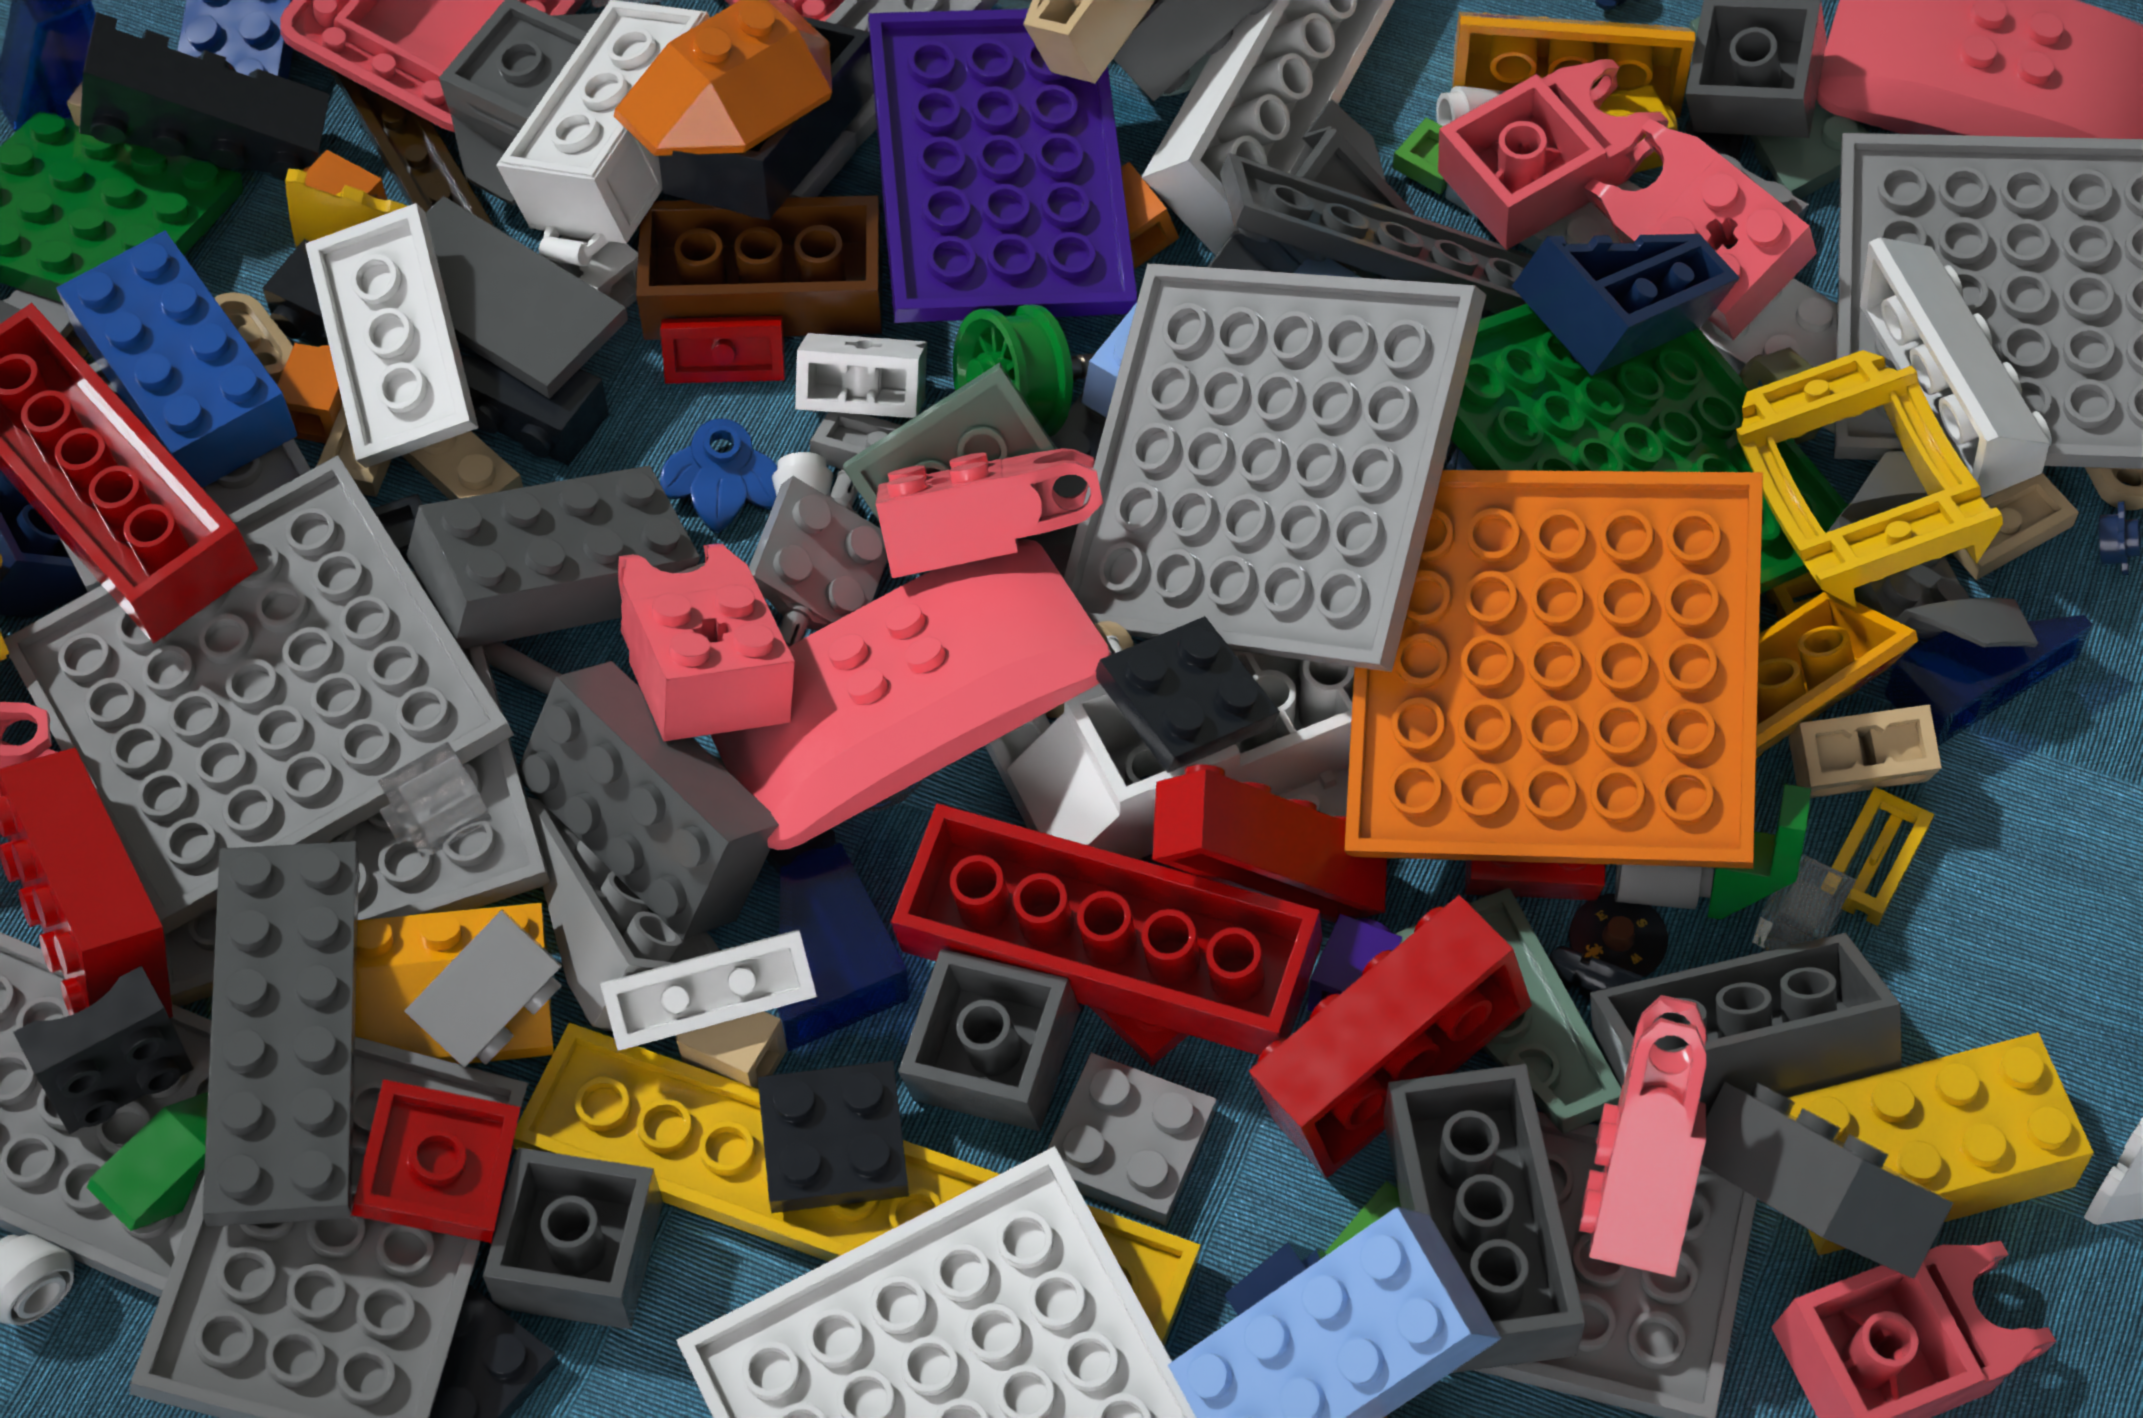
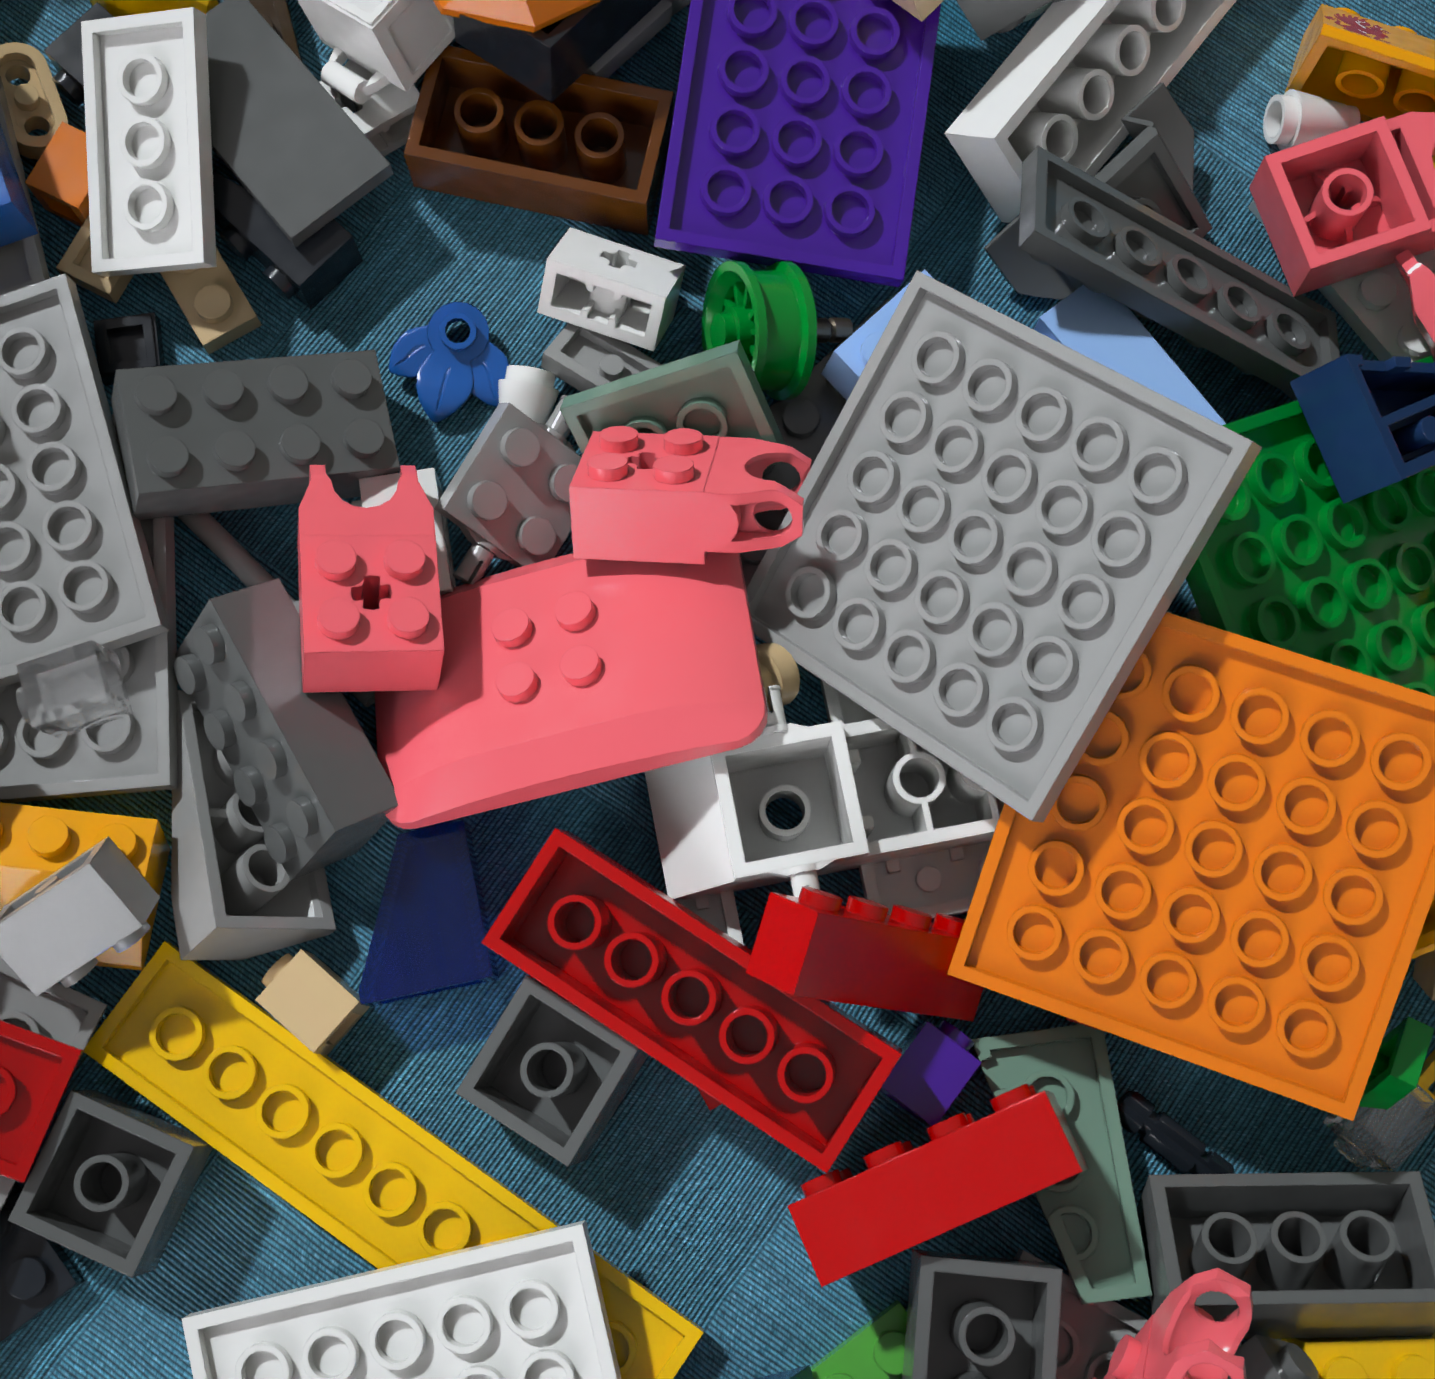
camera: 10 degrees right, 20 degrees up
white plate [600,930,817,1051] -> none
red plate [660,316,786,384] -> none
black plate [757,1061,909,1213] -> none
light grey plate [1046,1053,1217,1226] -> none
black plate [1095,616,1280,773] -> none
orange brick [1121,162,1179,269] -> none
bright green plate [1392,117,1447,195] -> none
piece [1569,894,1668,978] -> none

